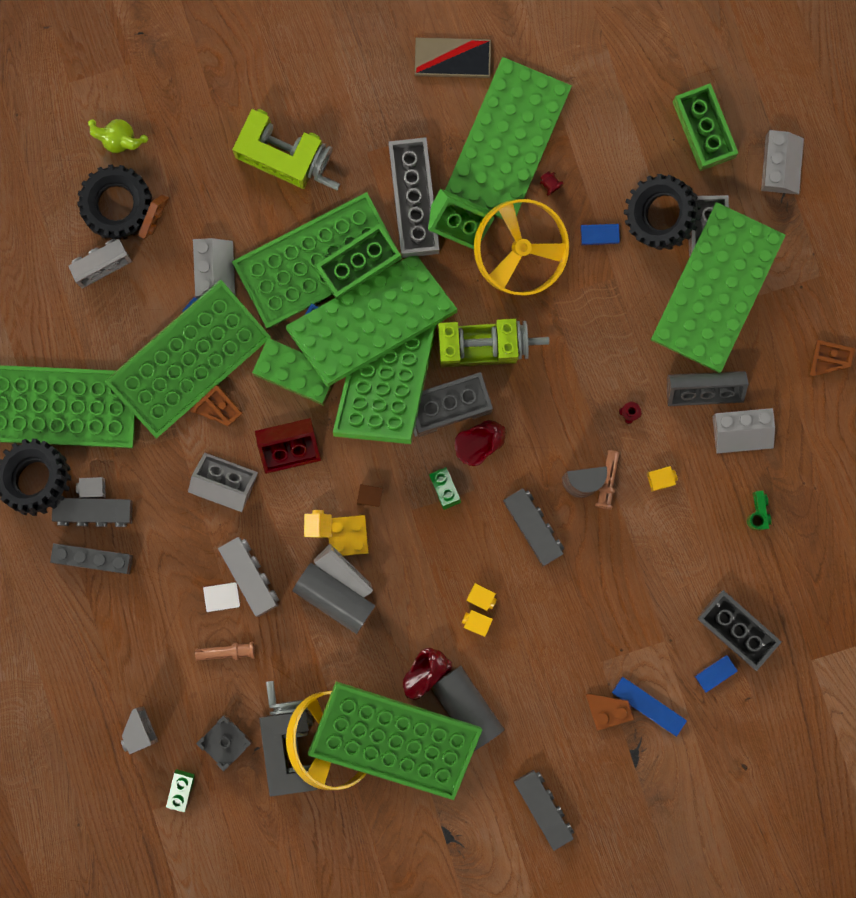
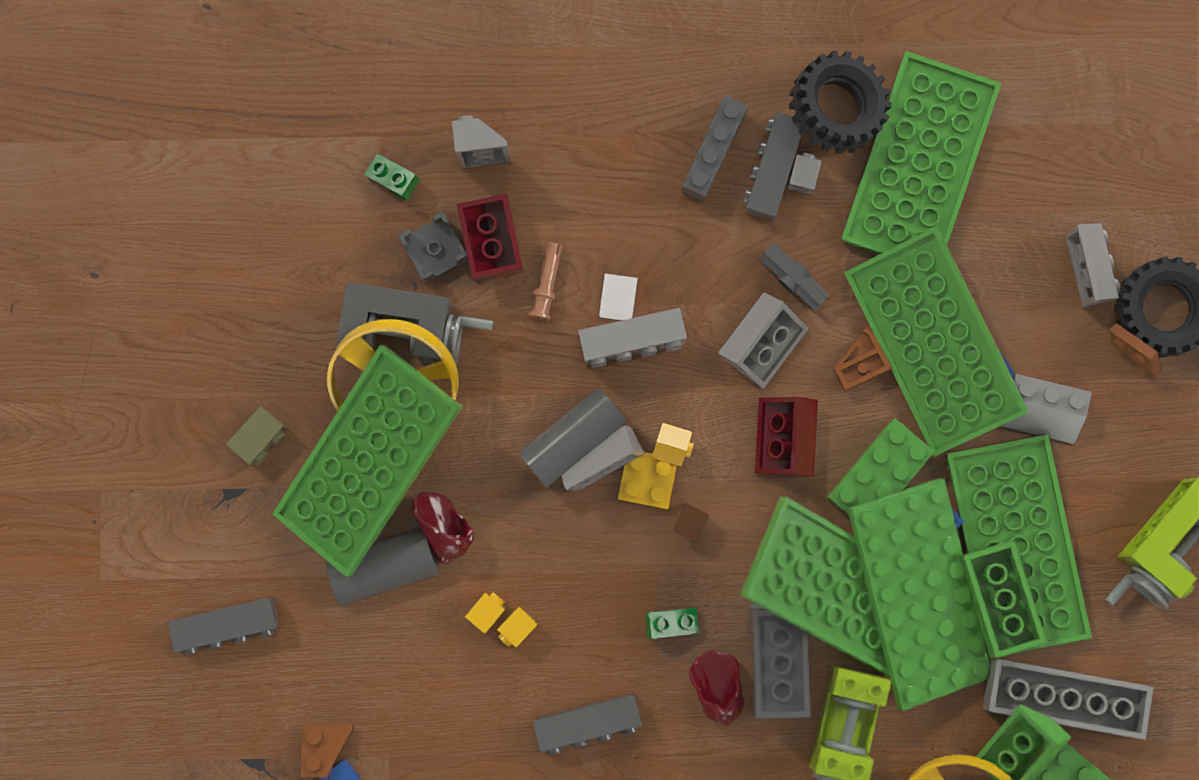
camera: 115 degrees right, 0 degrees up
none -> olive brick [226,406,288,466]
none -> dark red slope [456,193,524,279]
none -> dark grey piece [758,243,829,311]

